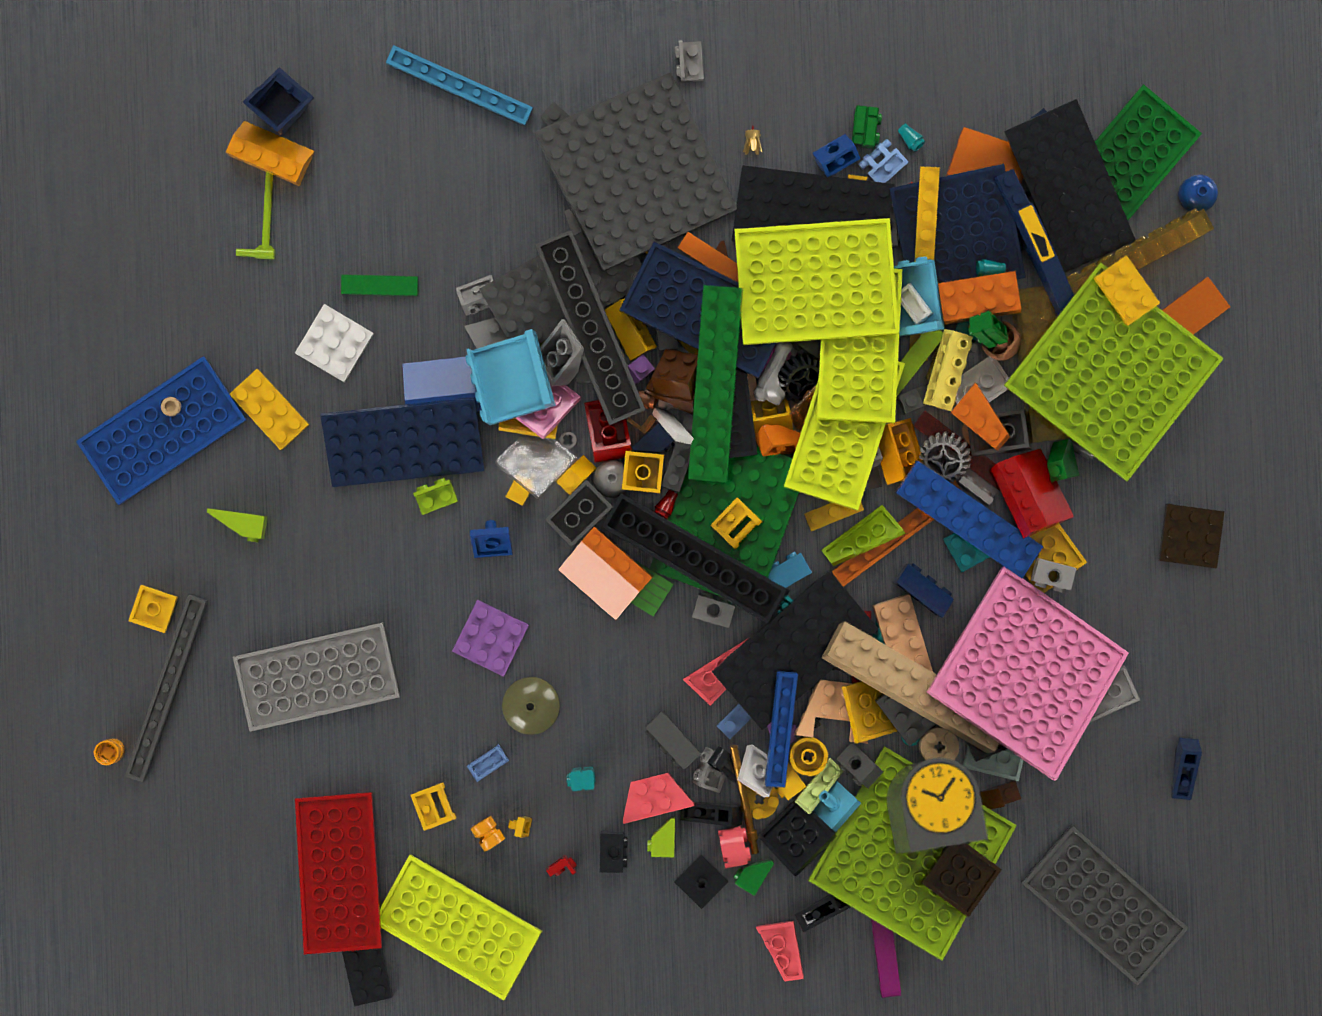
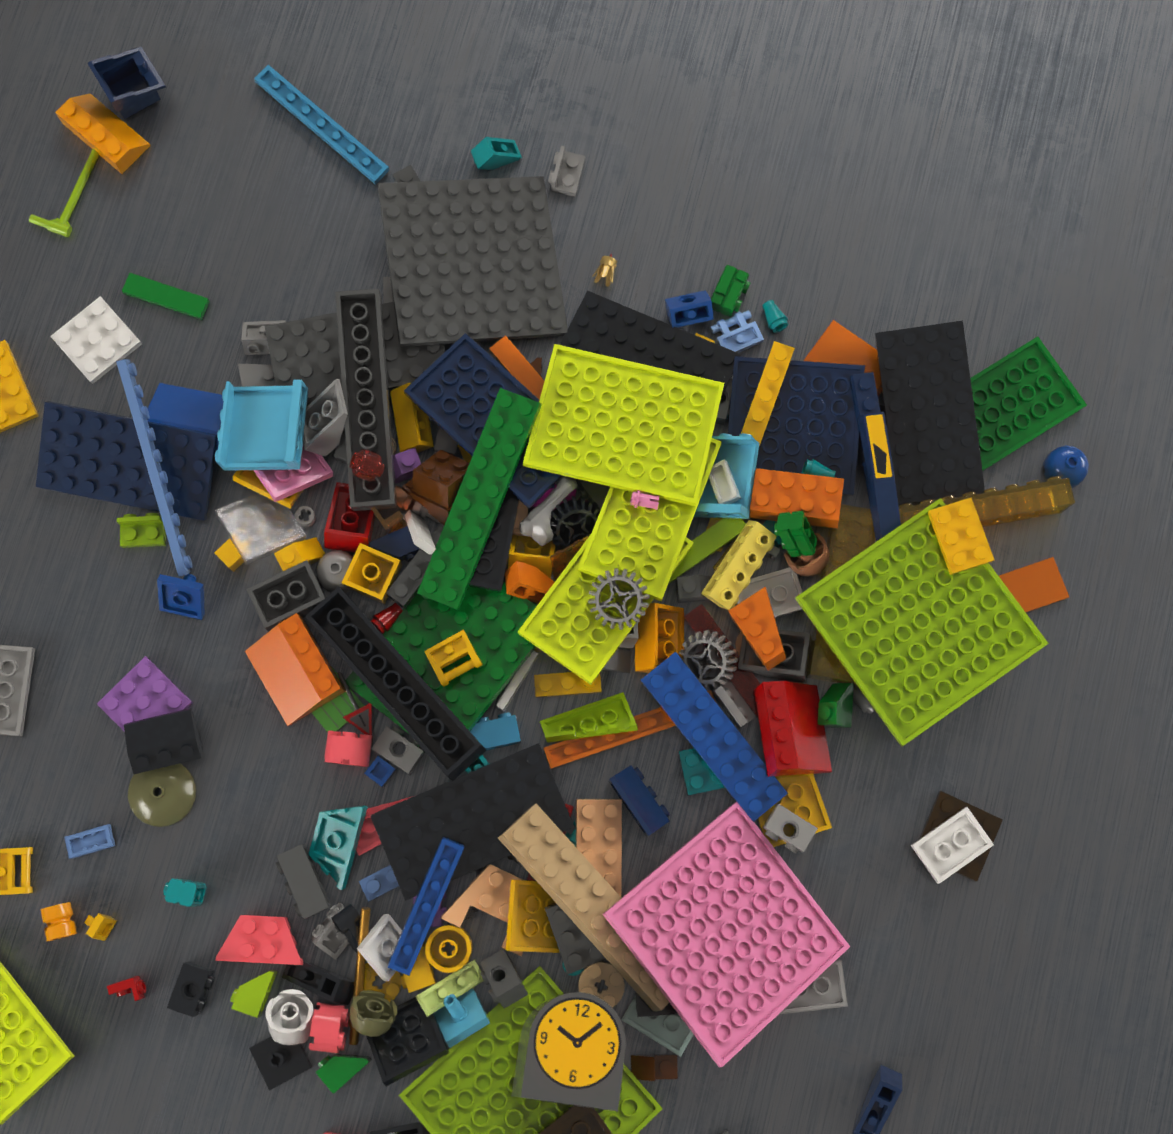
camera: 10 degrees right, 10 degrees down
none -> medium blue plate [116,359,193,577]
none -> black slope [124,708,203,774]
none -> white brick [266,989,314,1045]
none -> teal wing [308,806,368,890]
none -> coral brick [324,730,373,767]
none -> piece [337,672,372,735]
none -> clear red head [349,449,385,481]
none -> olive cylinder [349,990,397,1037]
none -> blue plate [364,756,396,787]
none -> teal slope [471,137,522,170]
none -> white tile [496,651,539,712]
none -> light grey gear [588,568,650,630]
none -> bright pink pin [630,490,659,510]
none -> white plate [911,807,994,884]

